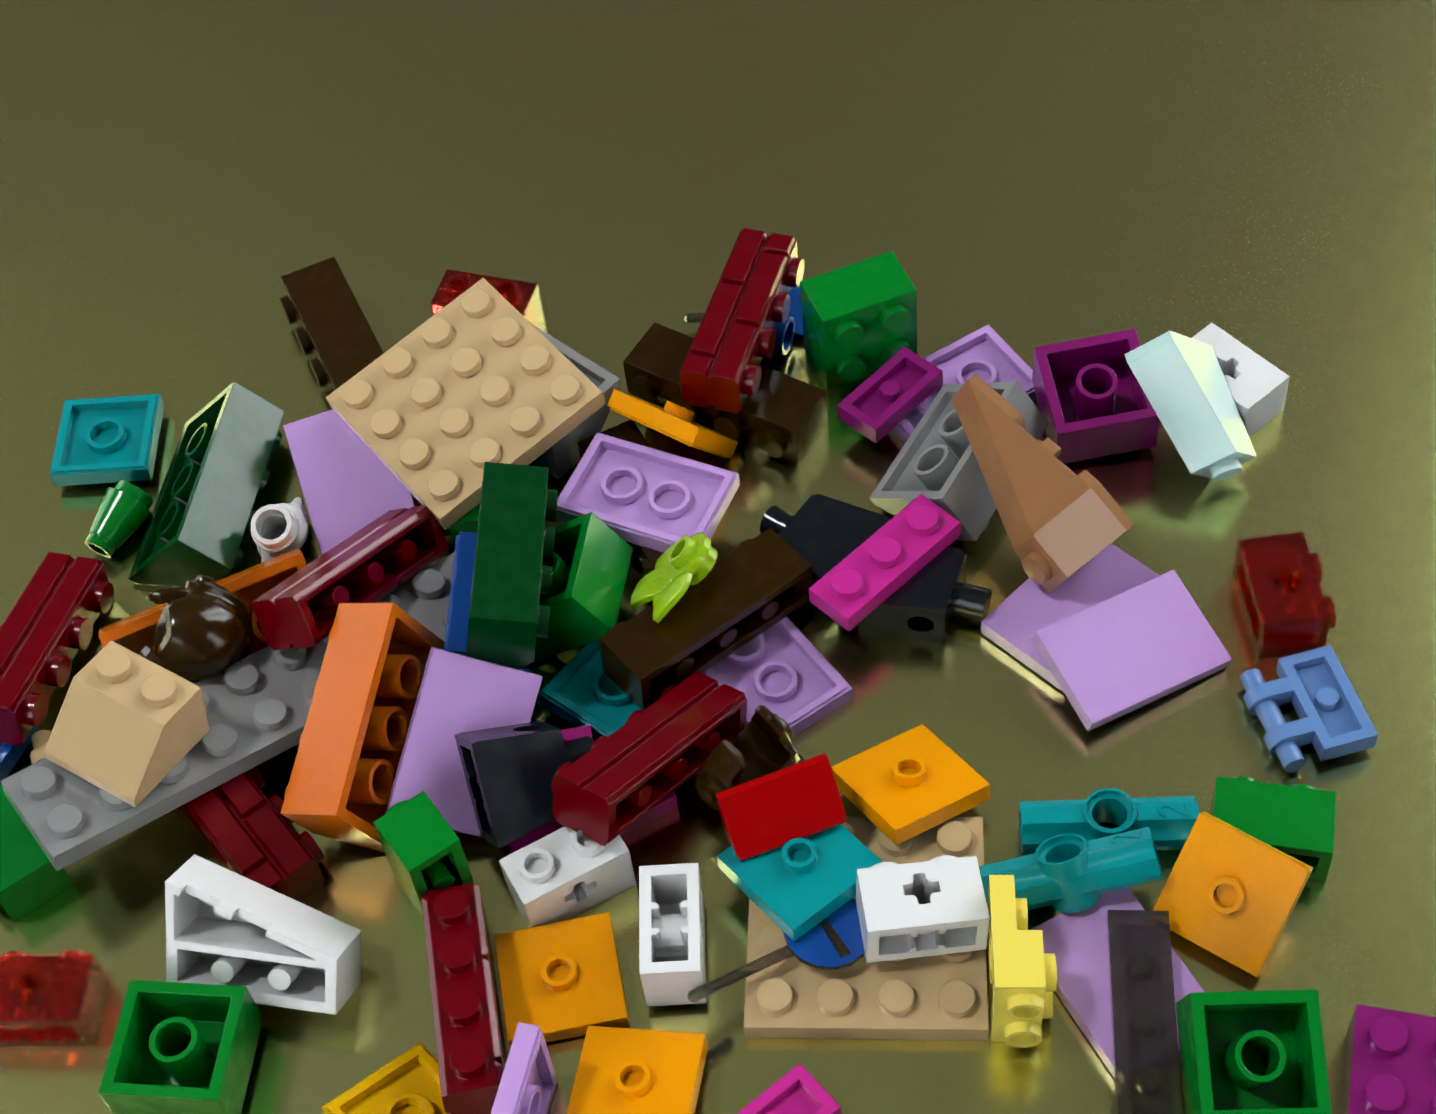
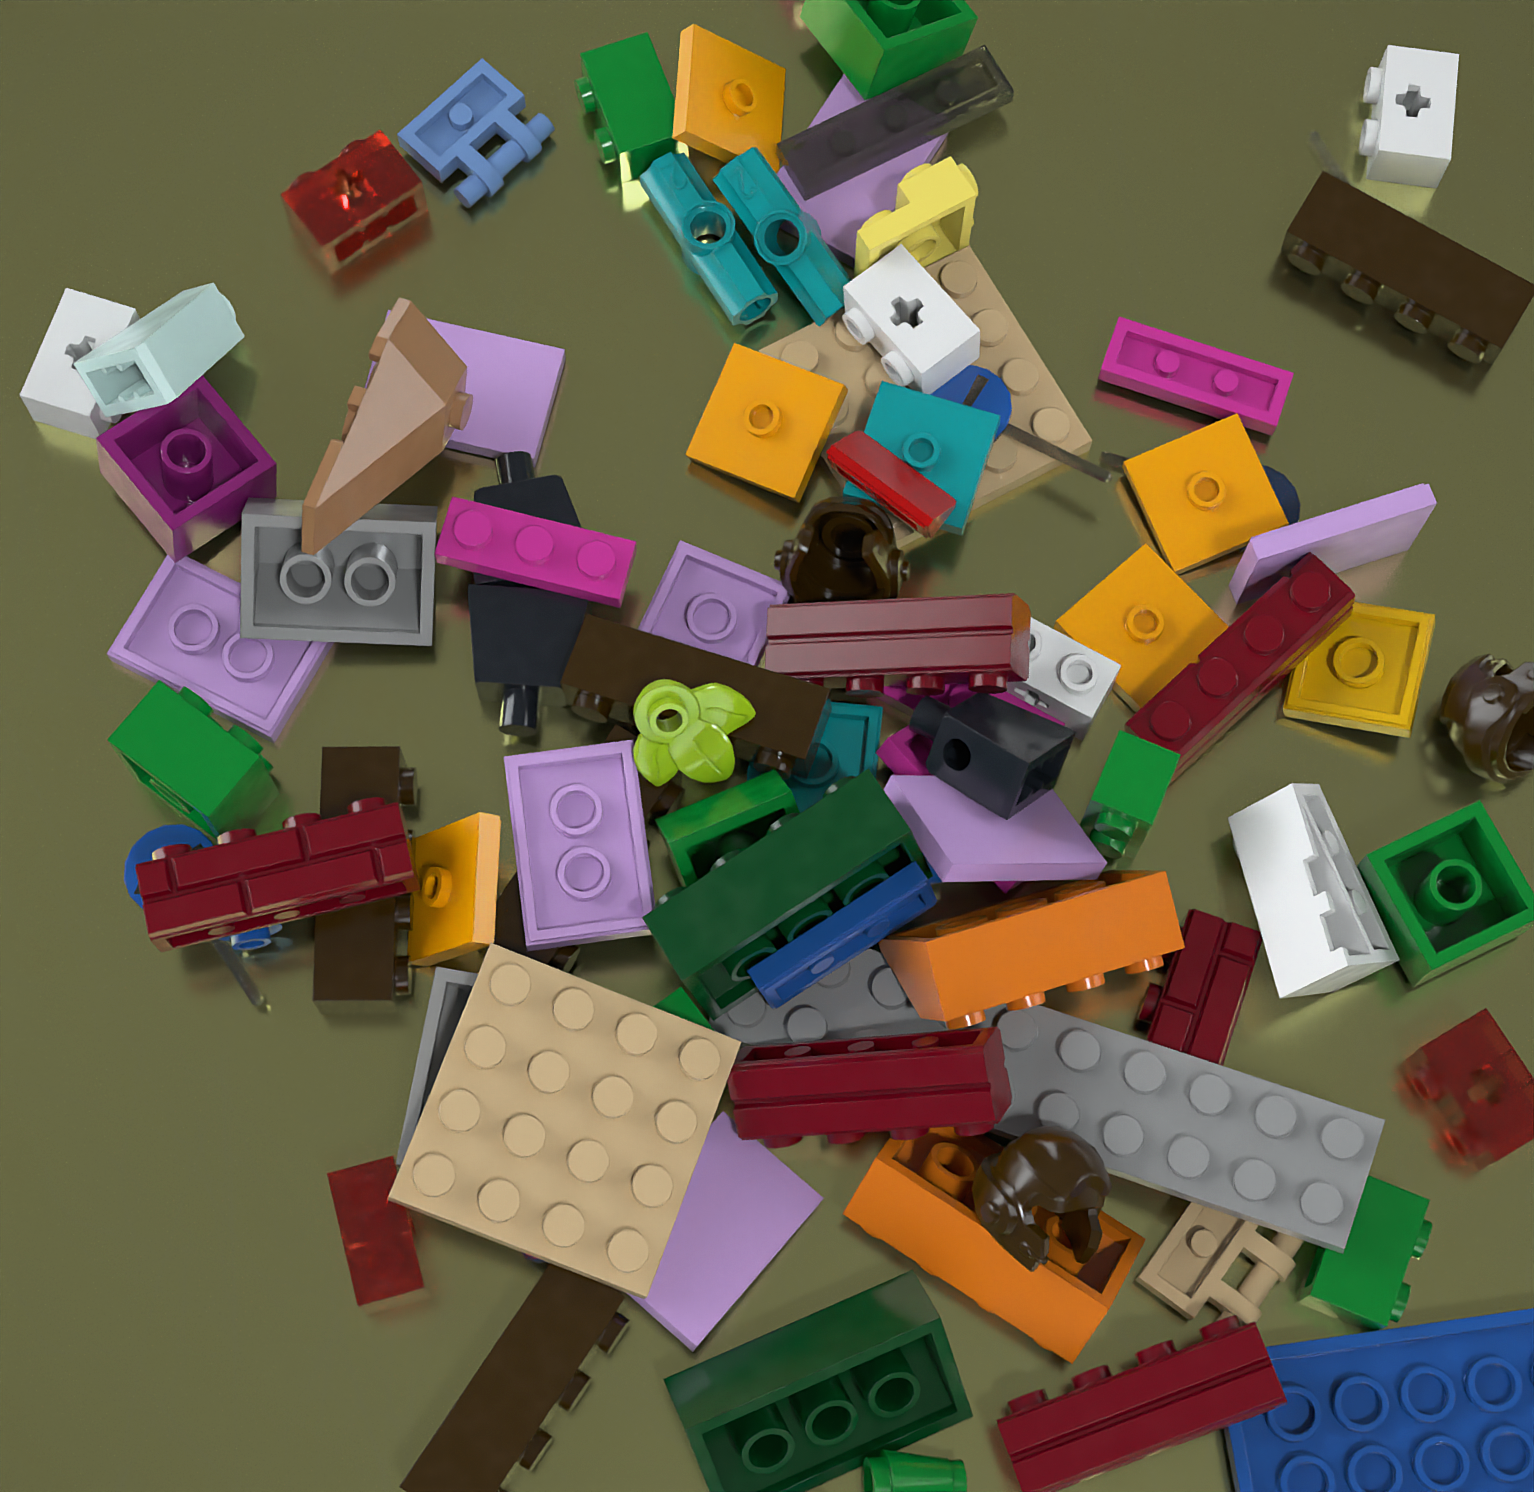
camera: 130 degrees left, 20 degrees up
tan slope [44,640,209,808] -> none
white animal [251,497,309,563] -> none
white brick [639,863,707,1007] -> none
magenta plate [837,347,943,443] -> none
lavender tile [1031,569,1232,731] -> none

